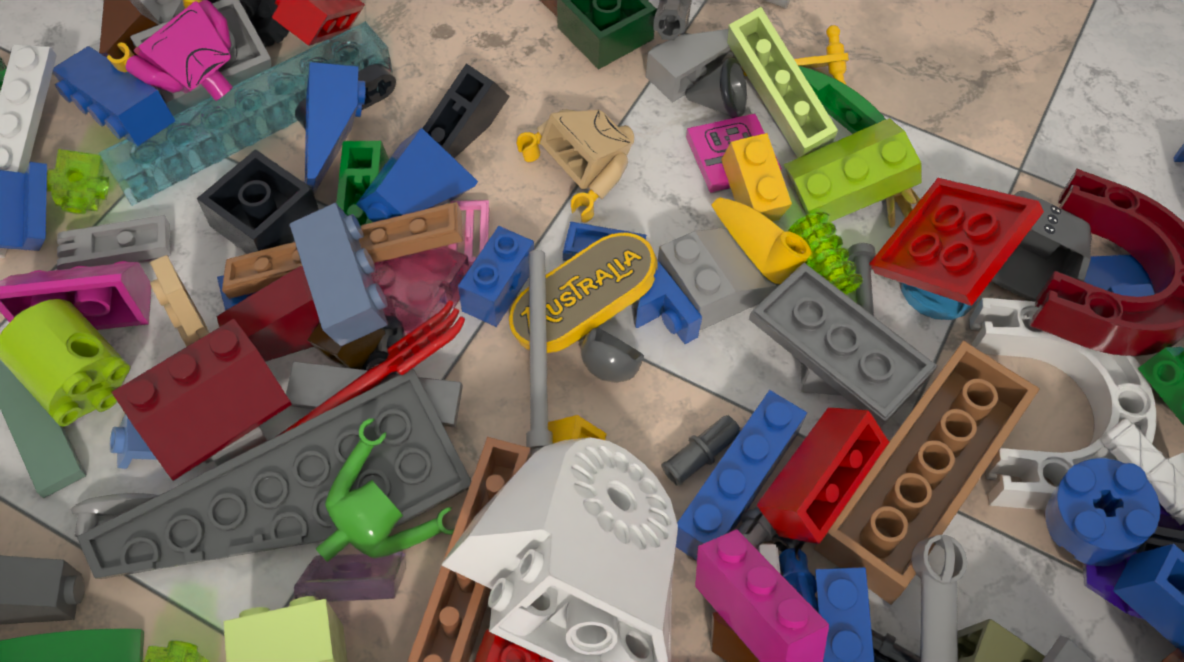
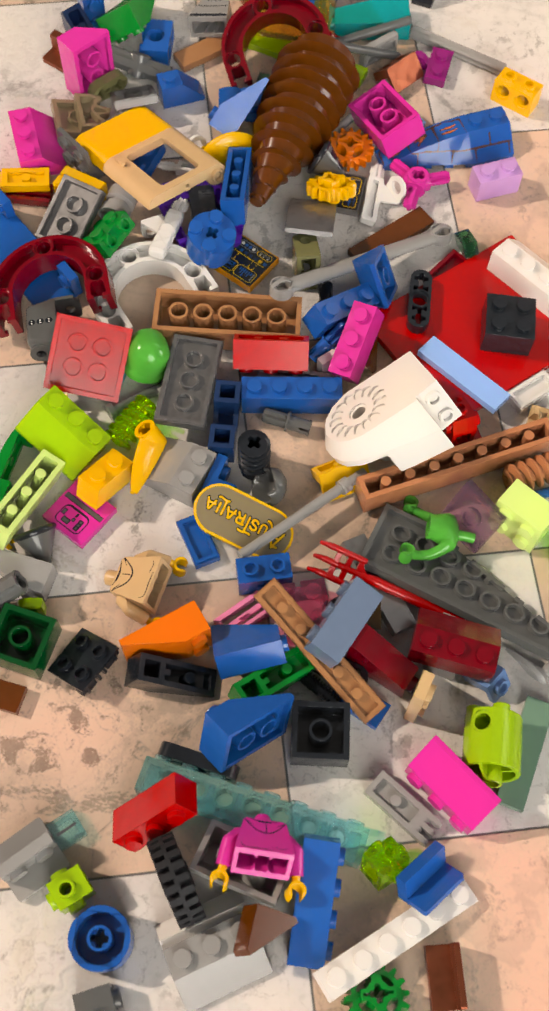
camera: 125 degrees left, 5 degrees up
none -> lime tile [17,598,47,615]
none -> black hinge [48,628,119,696]
none -> orange slope [119,600,212,662]
none -> bright green piece [124,328,170,384]
none -> dark blue arch [208,379,242,463]
none -> tile [214,235,279,293]
none -> black piece [238,429,271,480]

